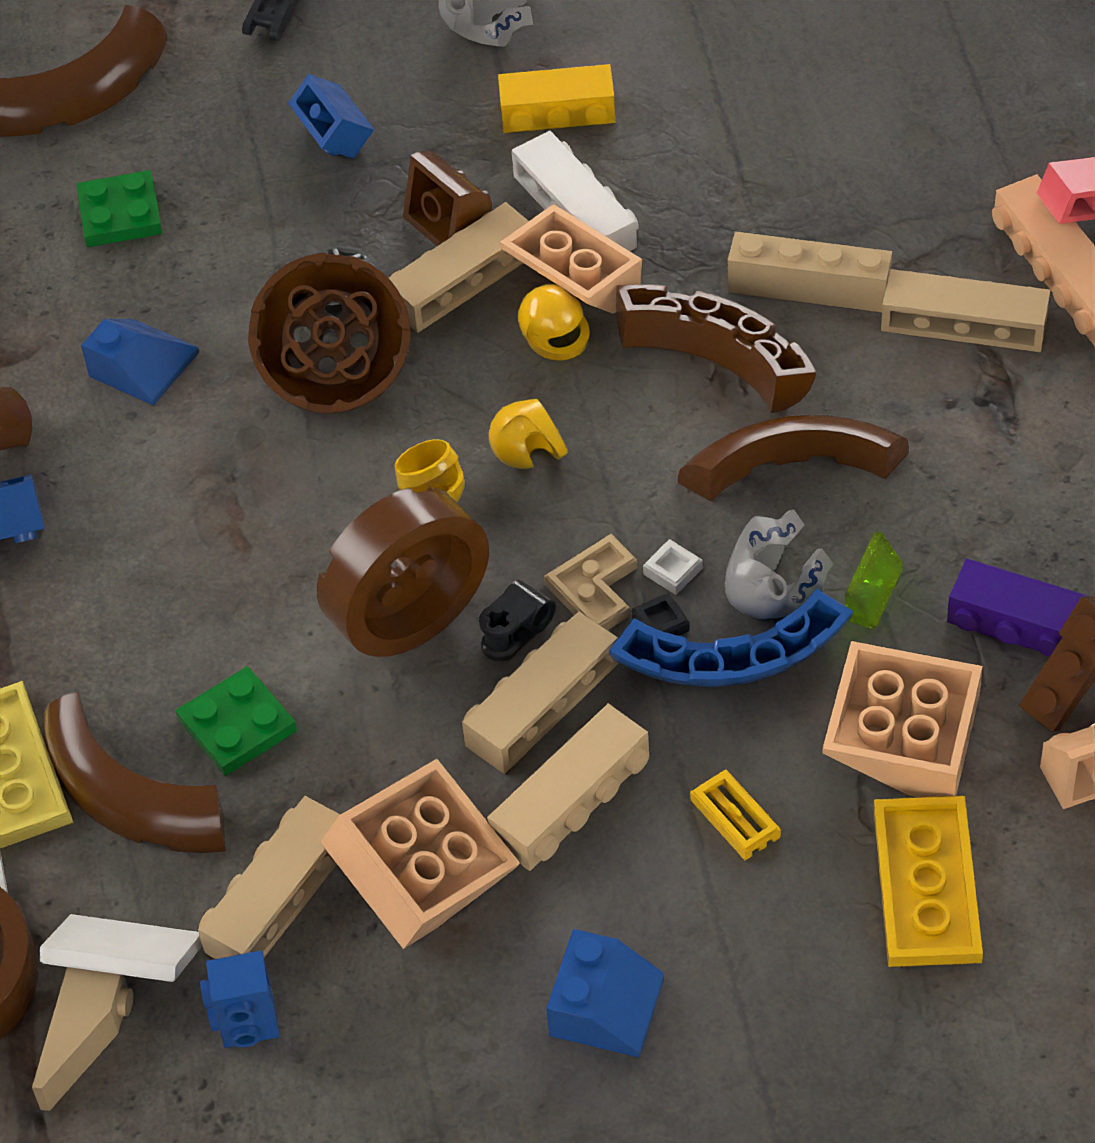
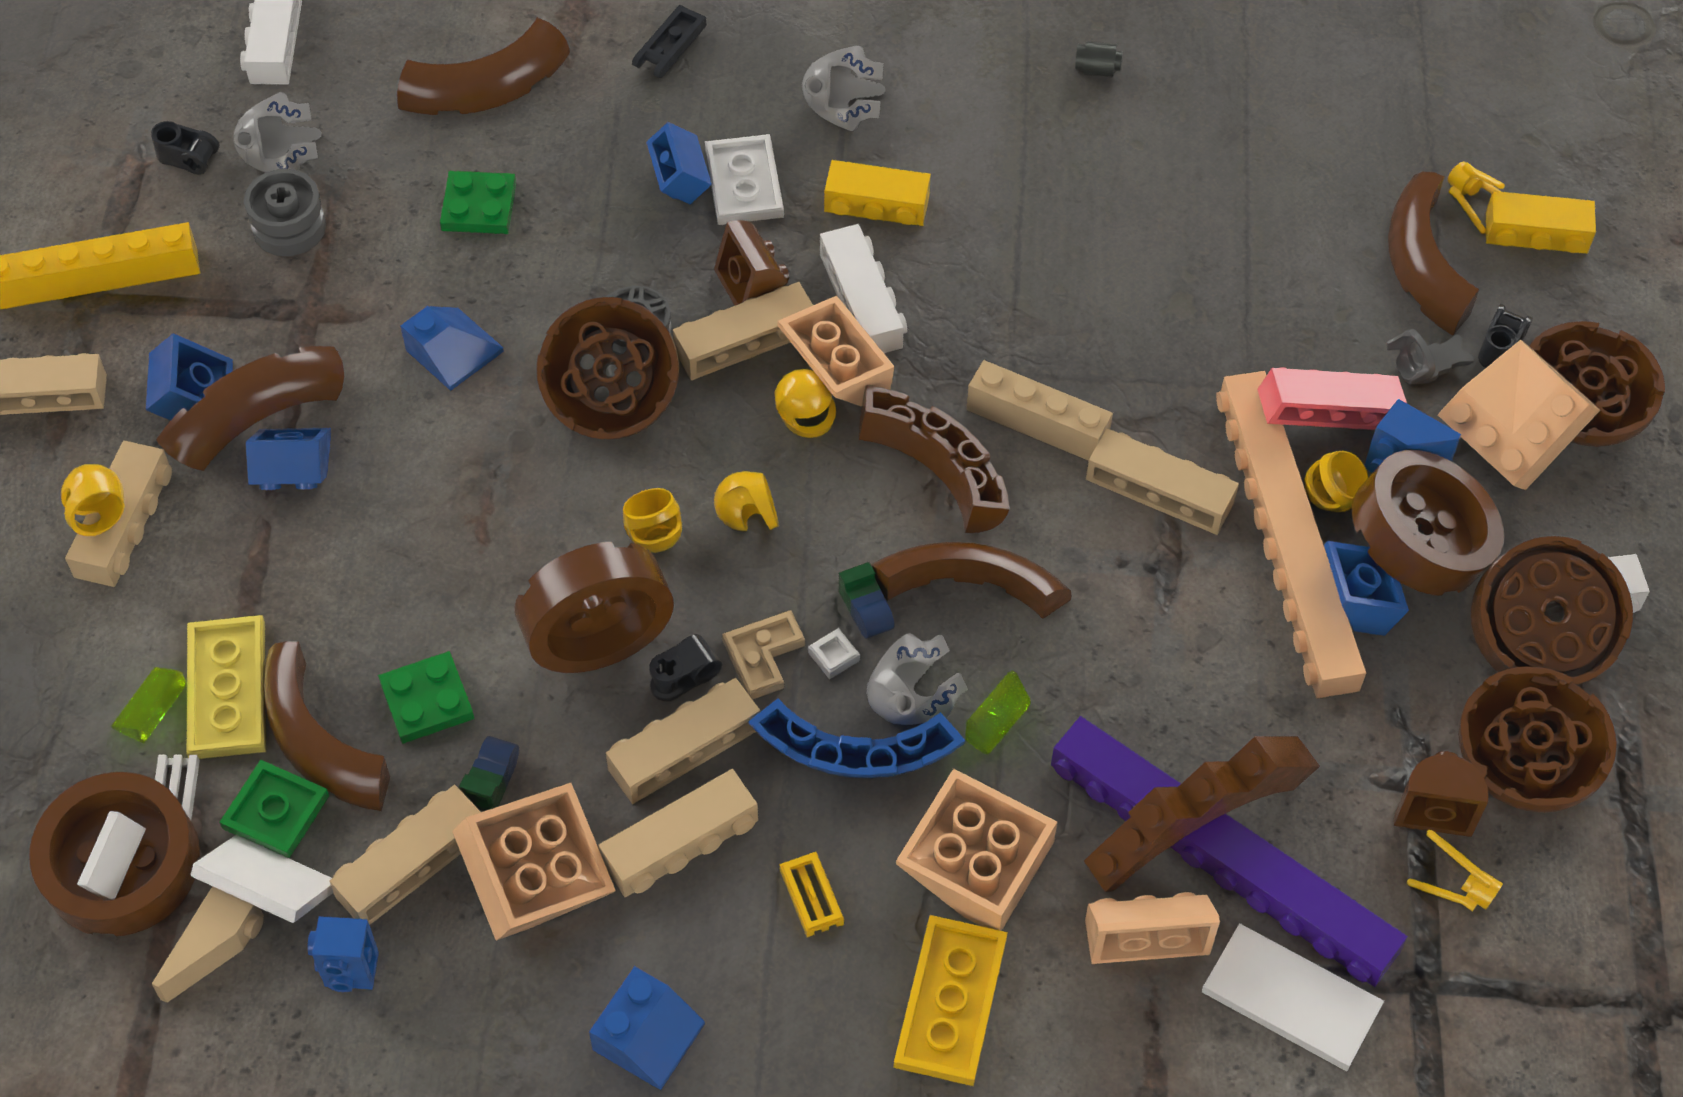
camera: 10 degrees right, 5 degrees up
black tile [631,592,690,636] -> none
none -> green plate [219,760,329,859]
none -> leg [459,736,519,811]
none -> white tile [705,134,784,225]
none -> leg [838,562,895,639]

